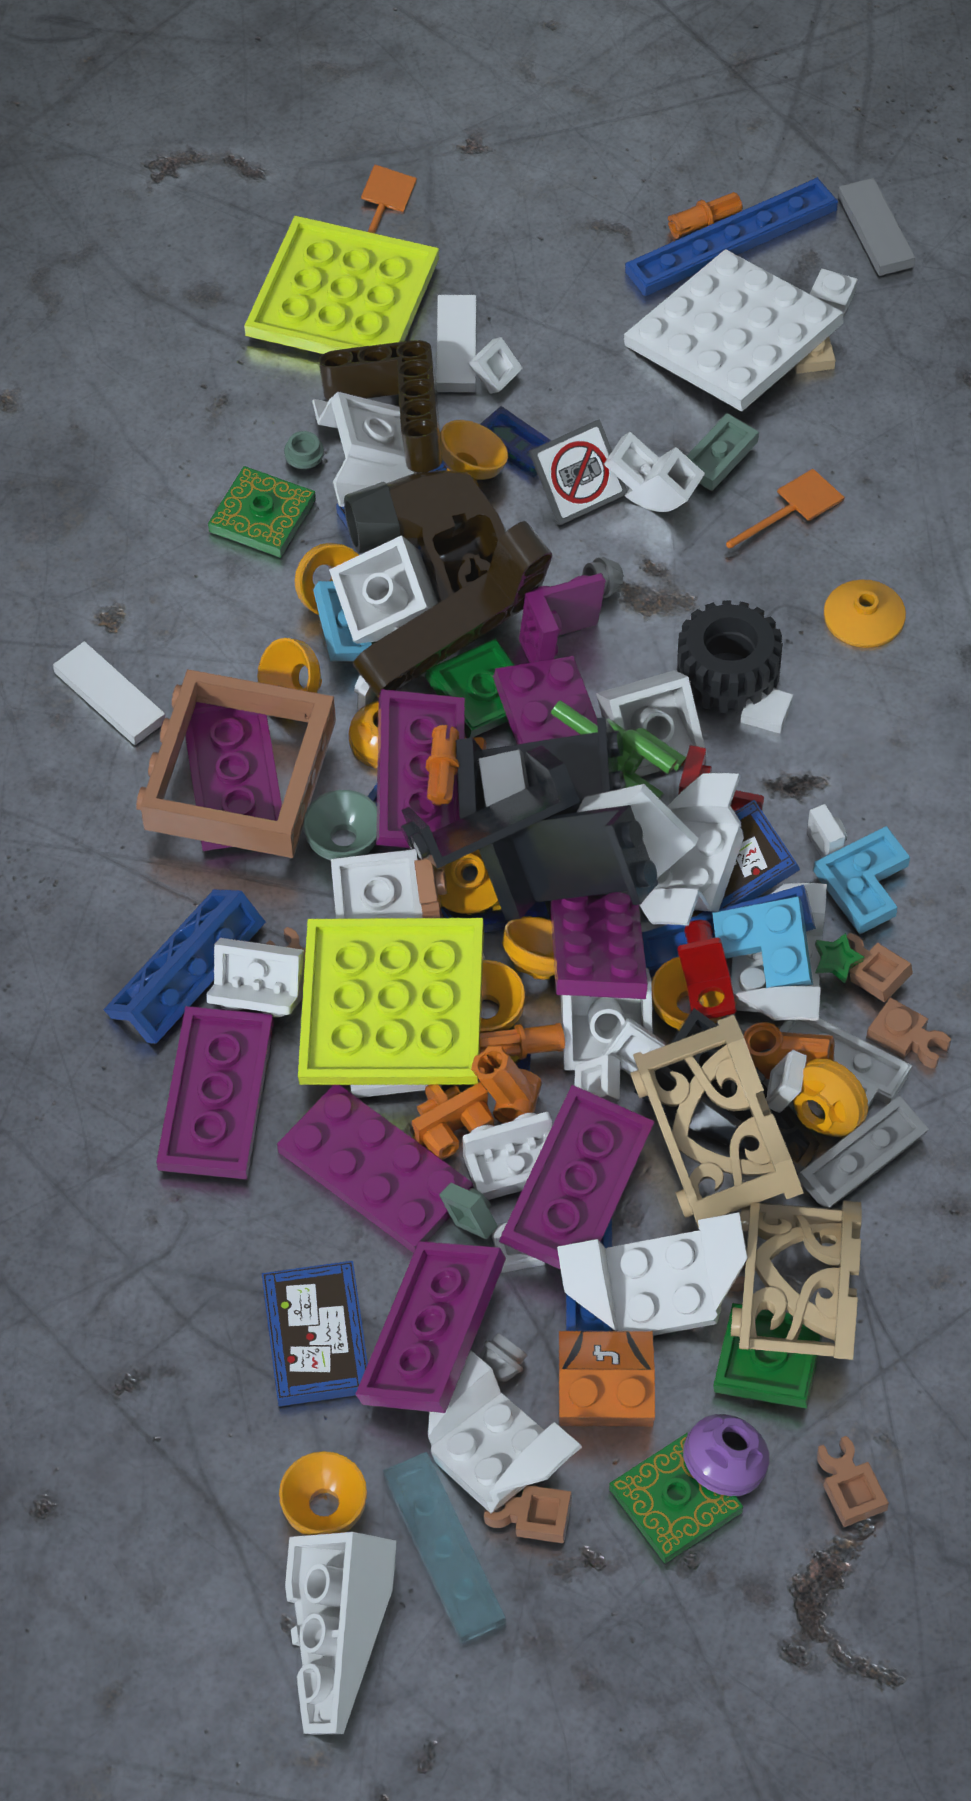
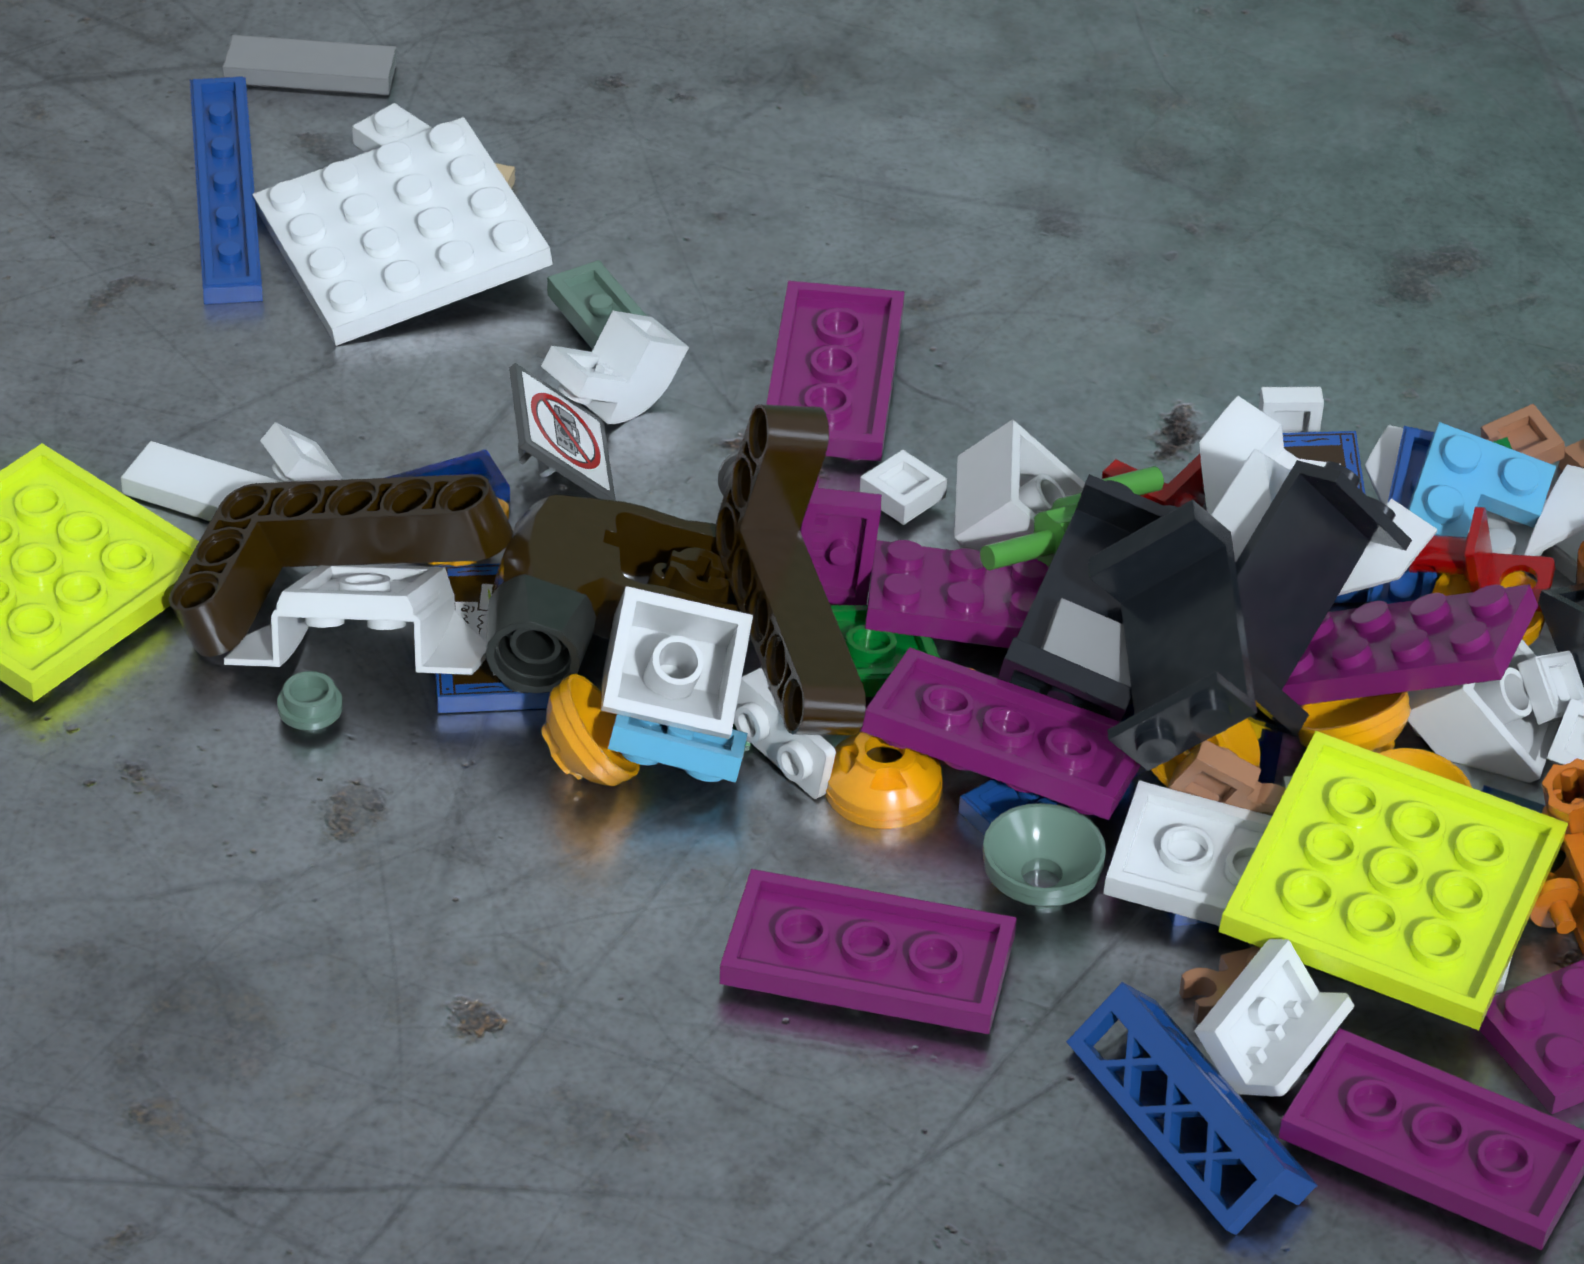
camera: 70 degrees left, 15 degrees down
white tile [53,641,166,745] -> none
nougat window [136,669,336,858] -> none
green plate [208,466,316,558] -> none
light orange piece [257,638,322,693] -> none
orange axle [425,725,459,806] -> none
orange axle [479,1023,565,1060] -> none
orange axle [668,192,743,239] -> none
black tyre [677,600,783,713] -> none
orange piece [726,469,845,548] -> none
white tile [740,689,793,734] -> none
medium azure plate [813,826,910,934] -> none
light orange dish [824,579,906,648] -> none
none -> magenta plate [766,281,905,461]
none -> white plate [860,450,947,525]

